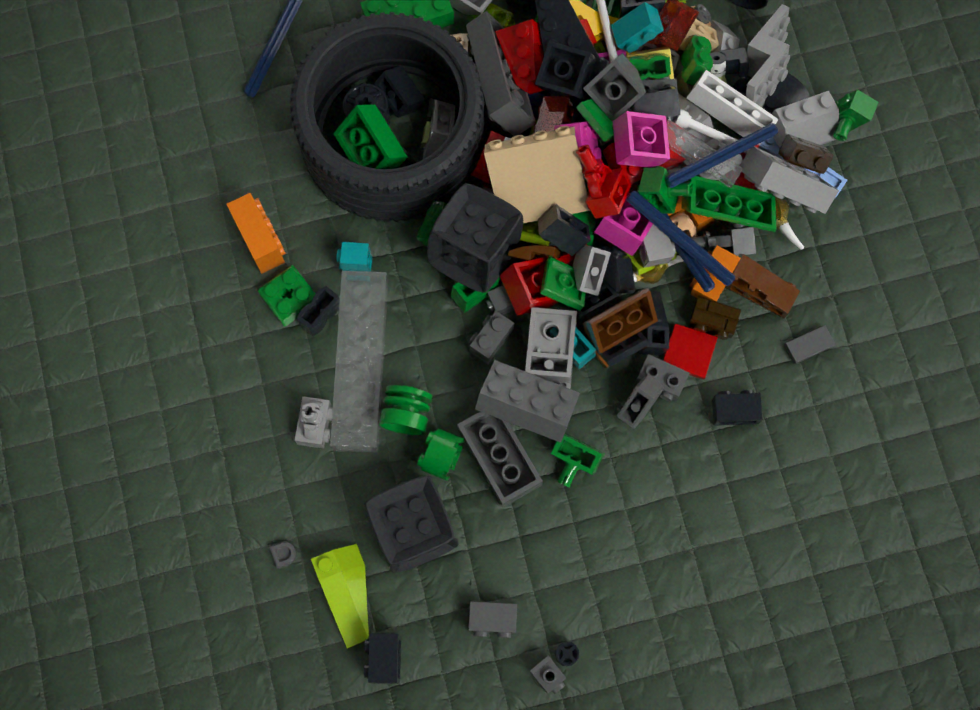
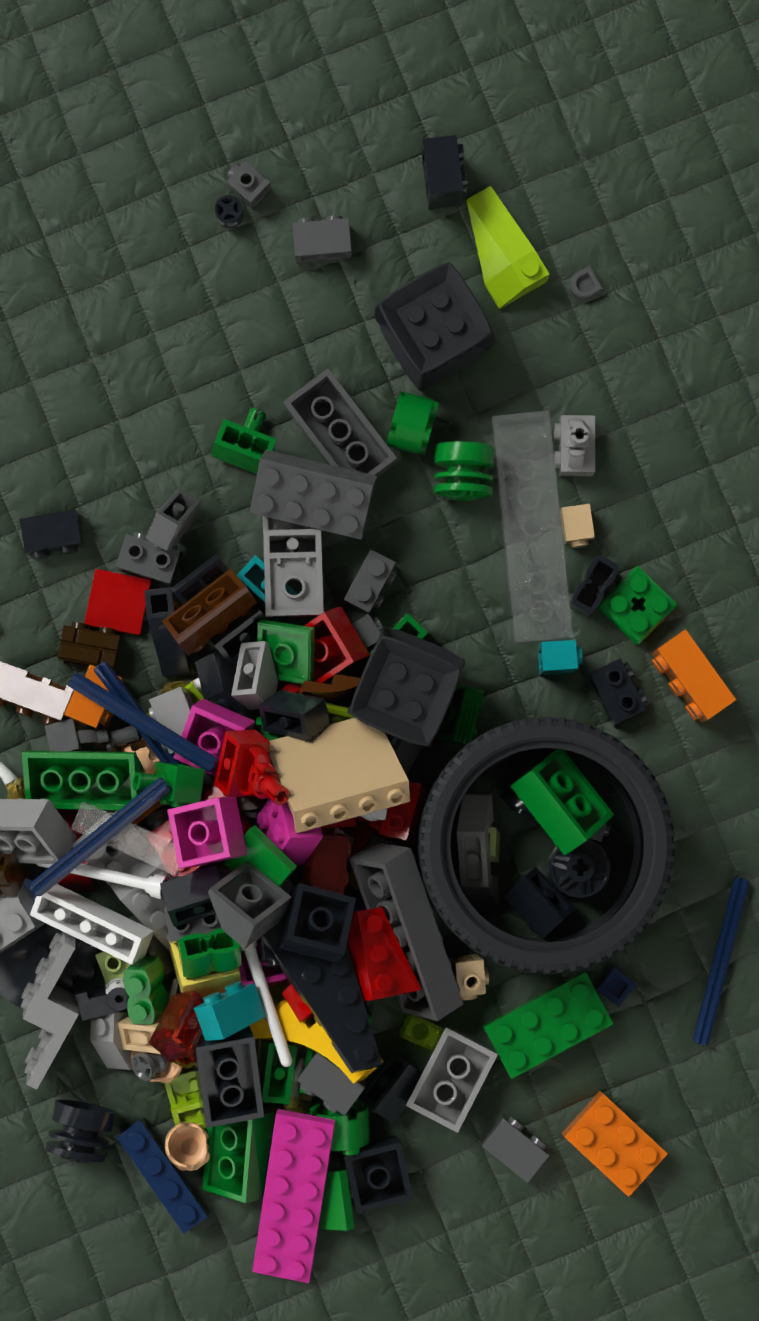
camera: 170 degrees right, 10 degrees up
none -> tan brick [560,504,595,548]
none -> black brick [587,658,647,726]

